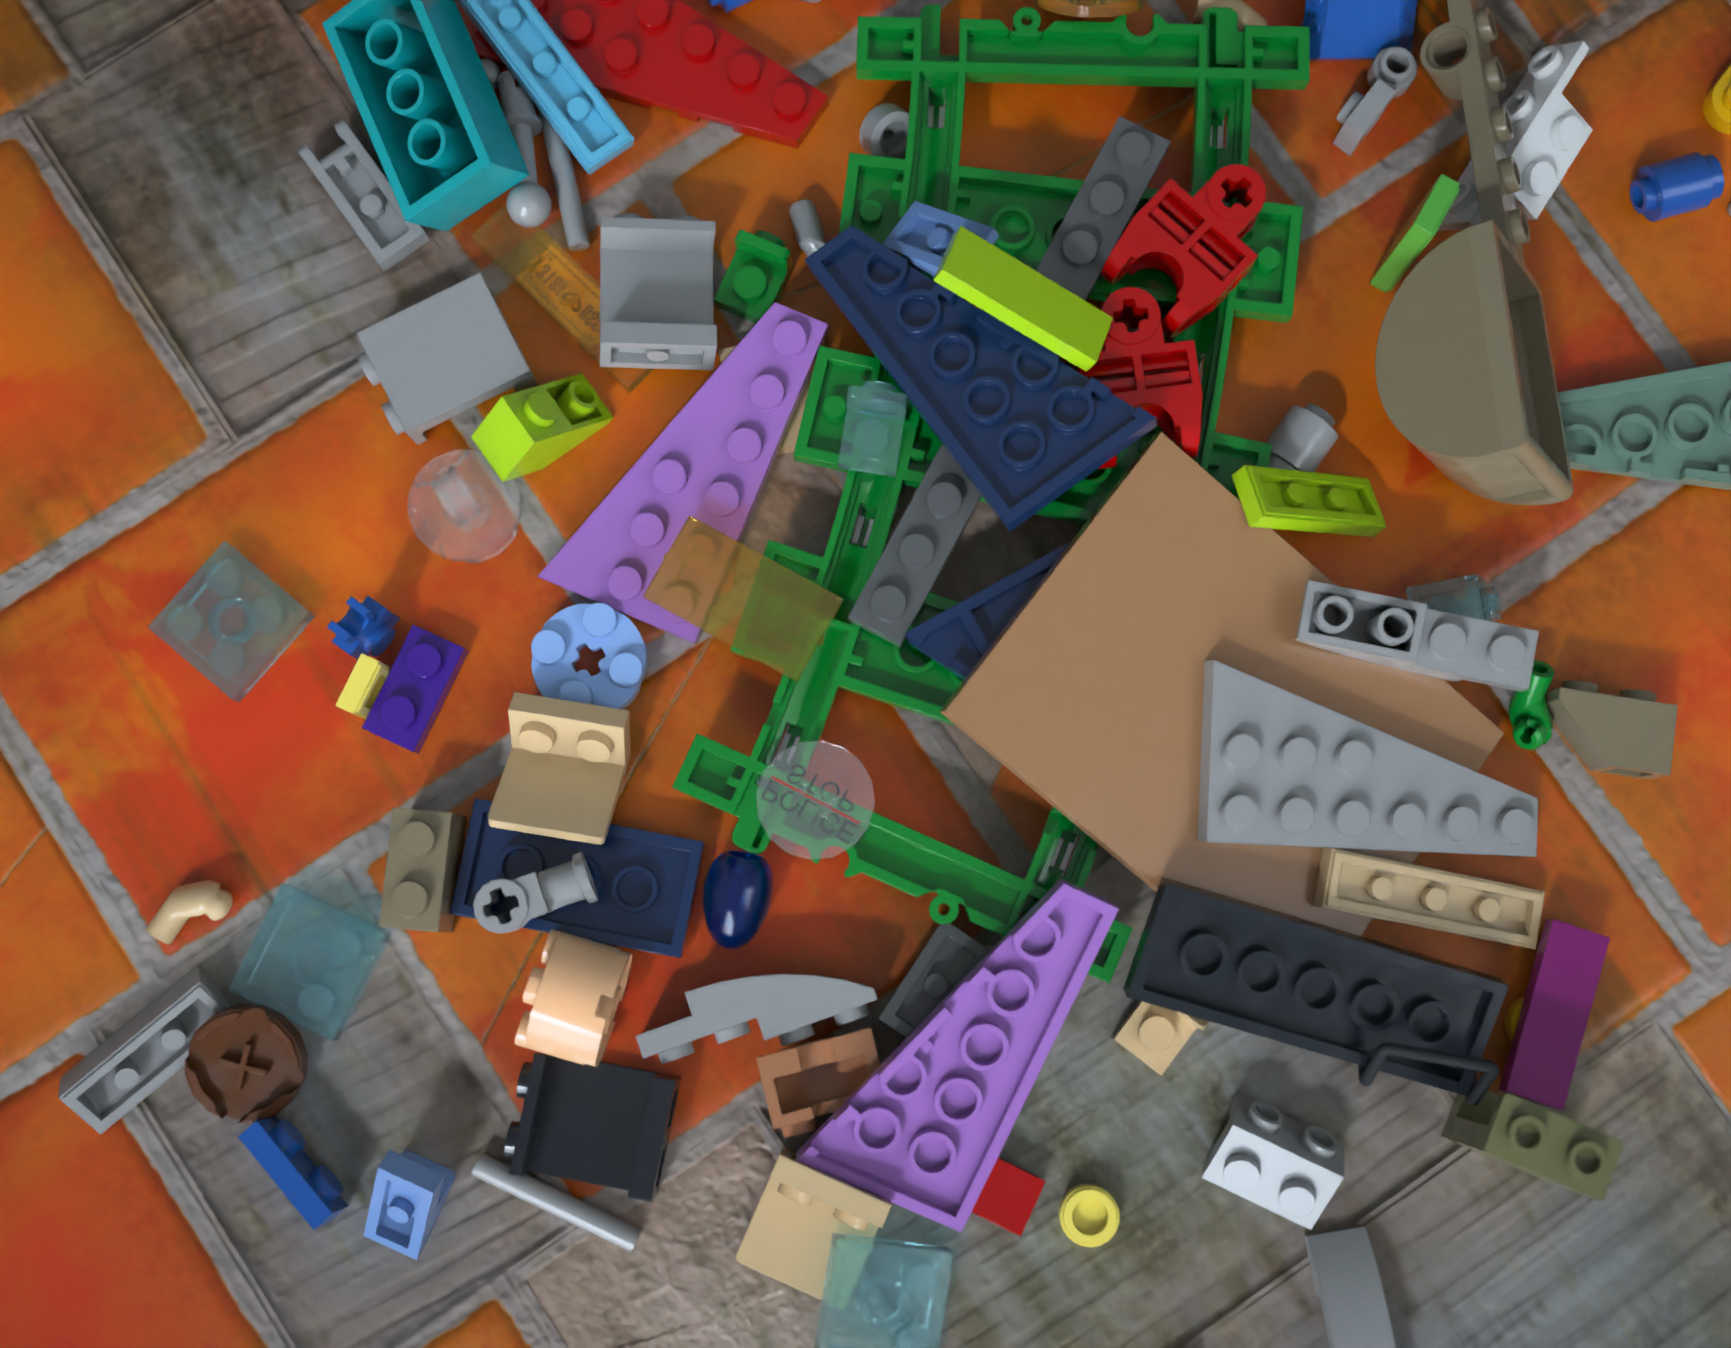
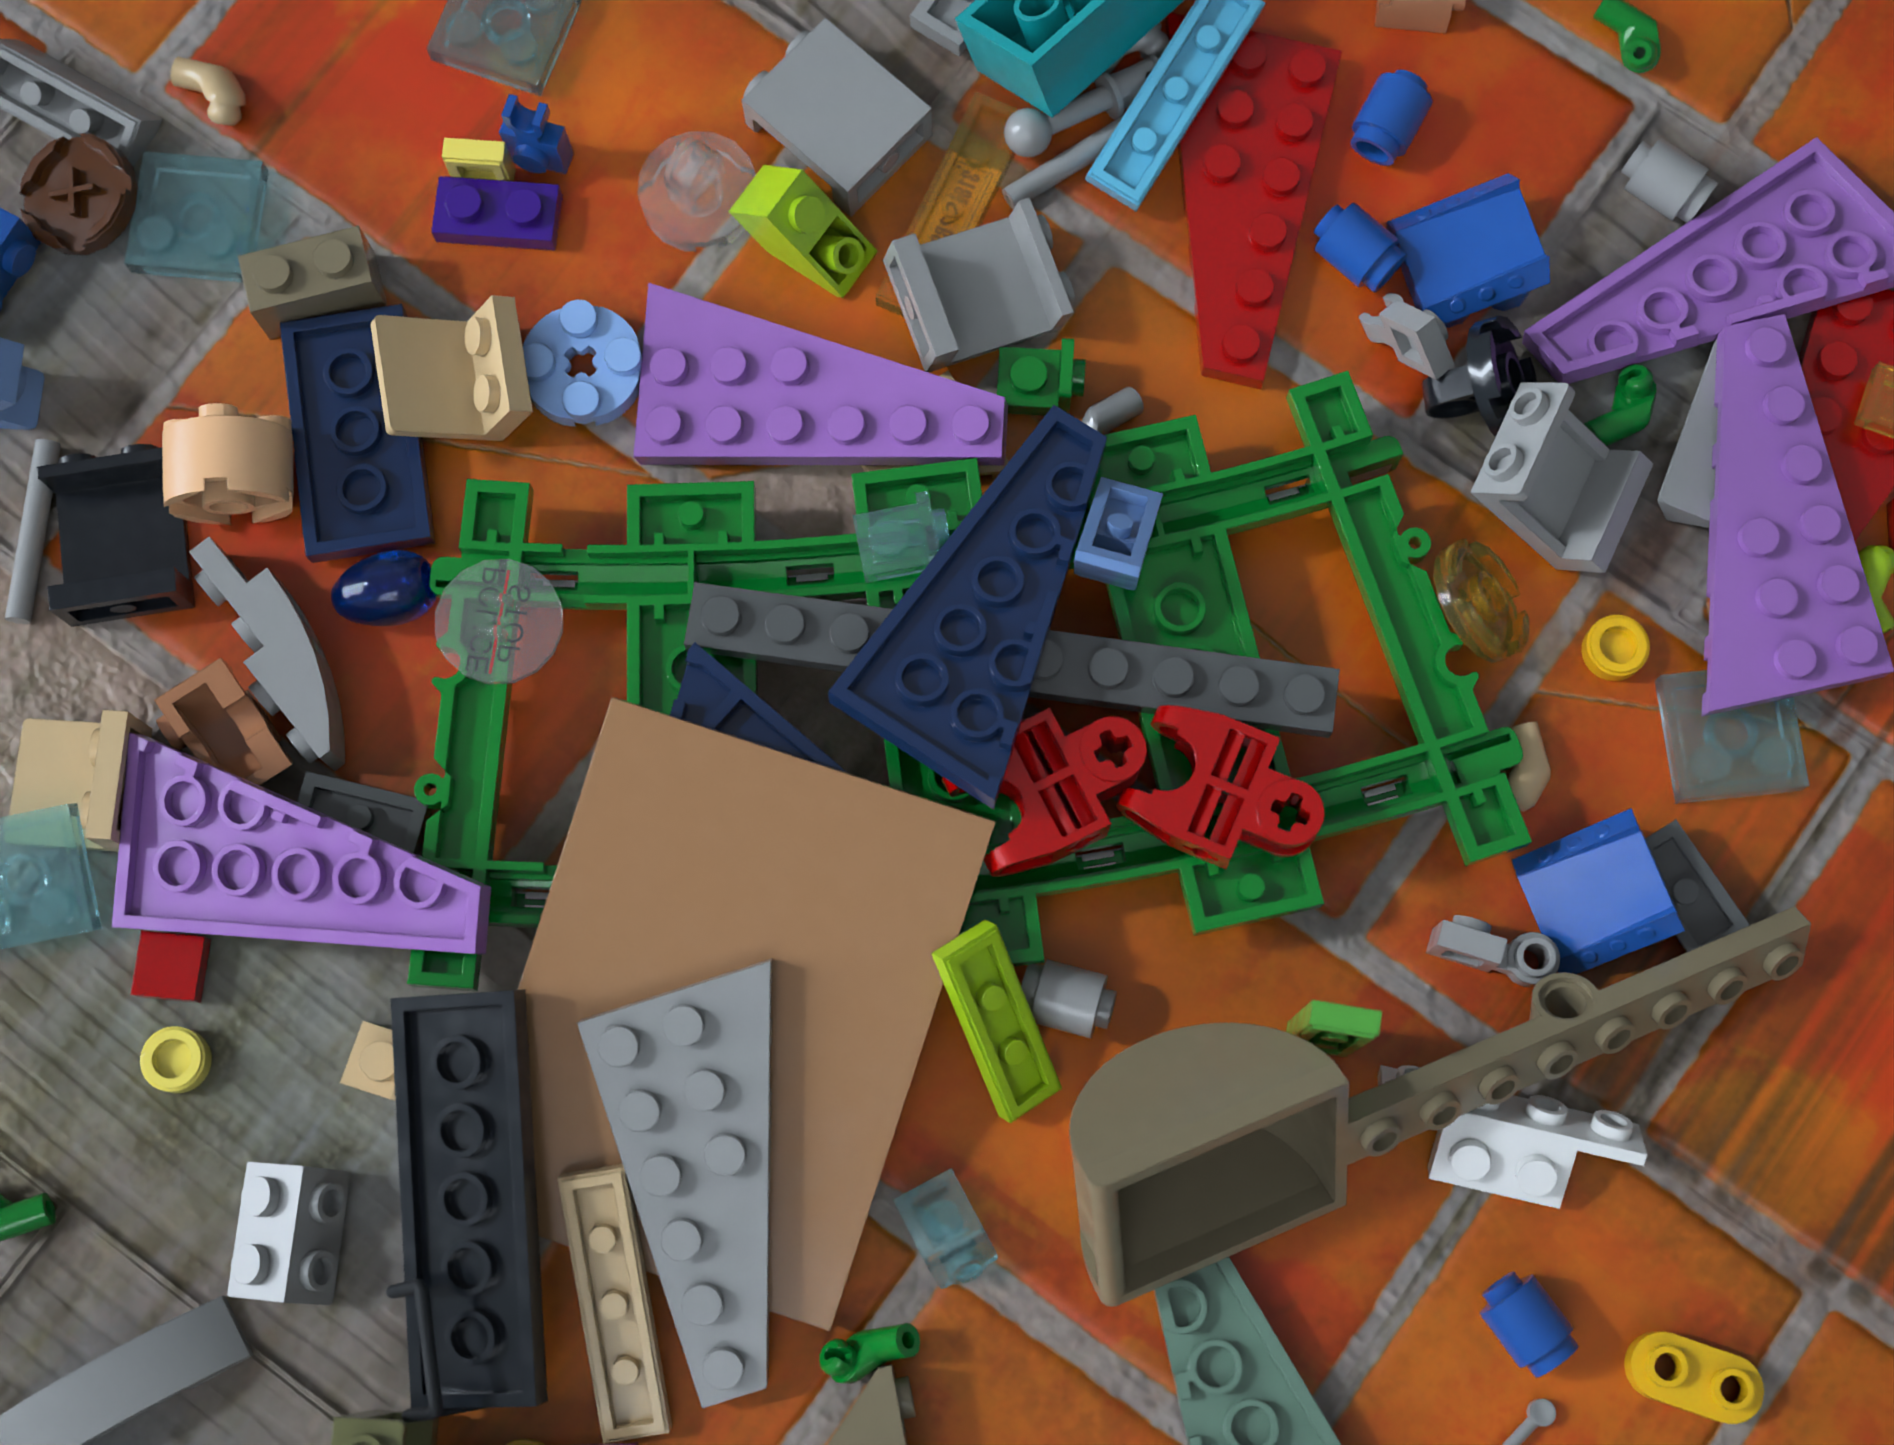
camera: 70 degrees right, 5 degrees down
light grey connector [473,850,599,934] -> none
clear yellow piece [643,515,843,682] -> none
light grey tile [859,103,909,159] -> none
lime tile [933,226,1113,372] -> none
light grey slope [1295,580,1539,691] -> none

